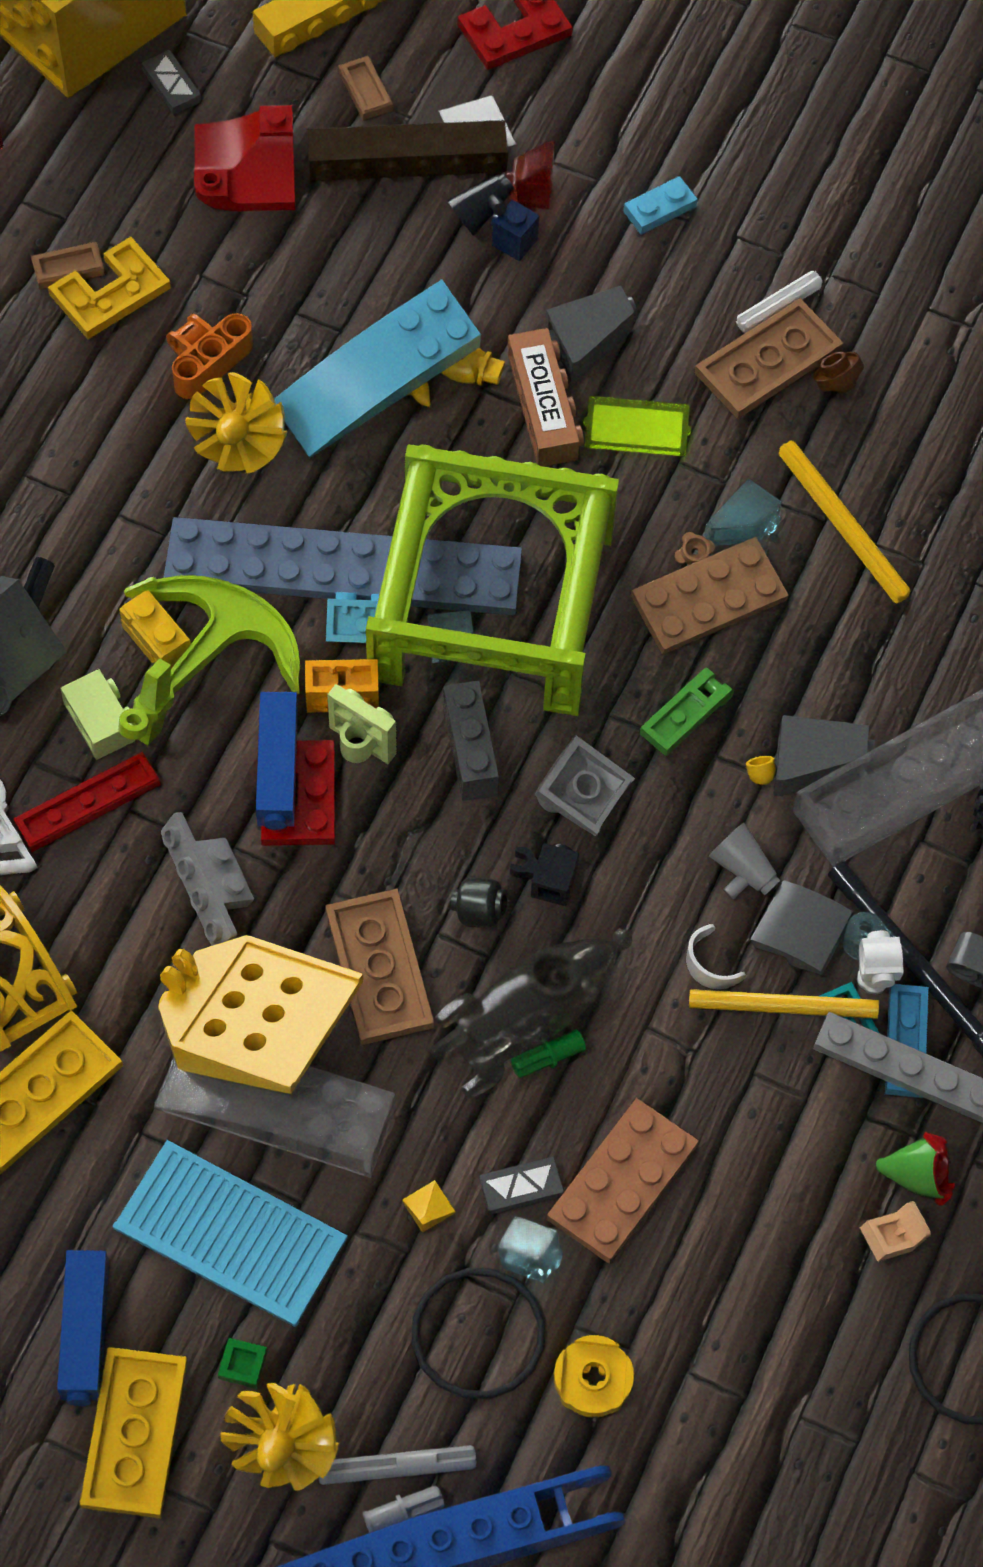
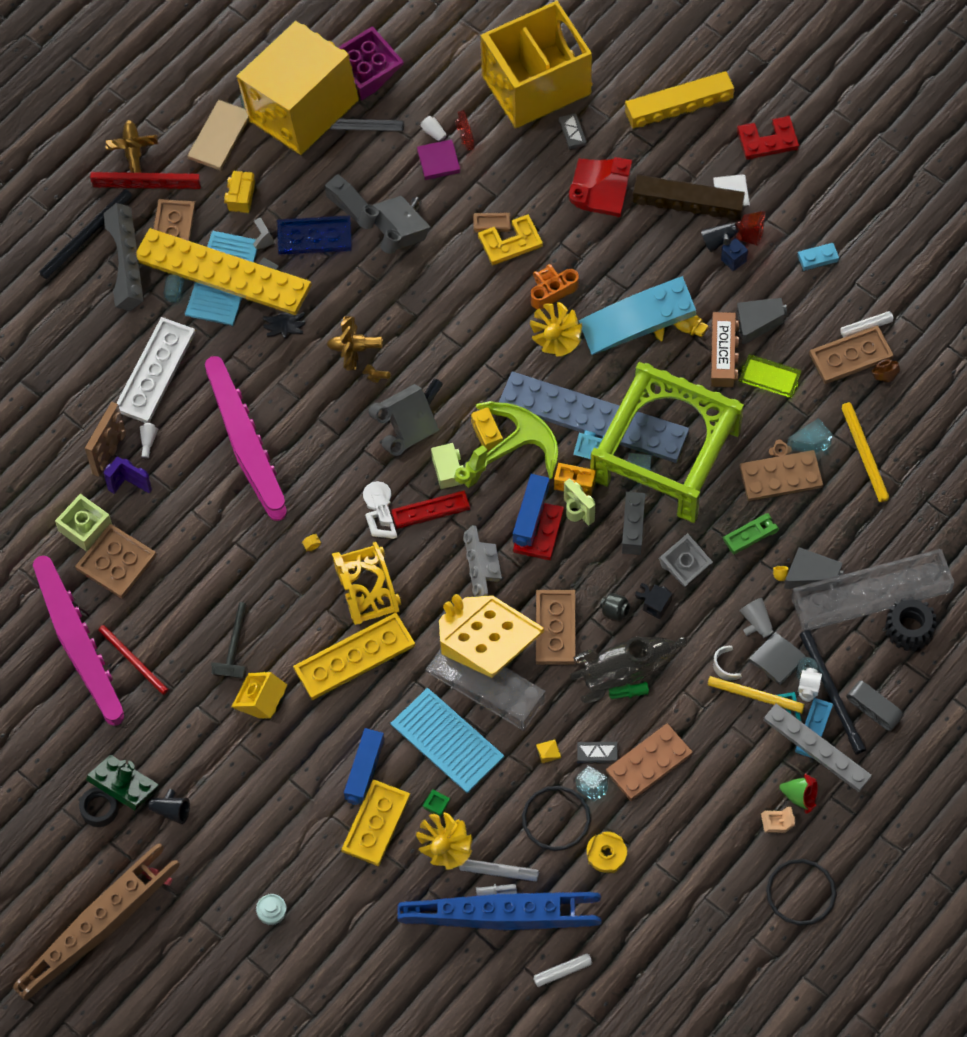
camera: 20 degrees right, 0 degrees up
medium nougat tile [338,56,393,121] -> none

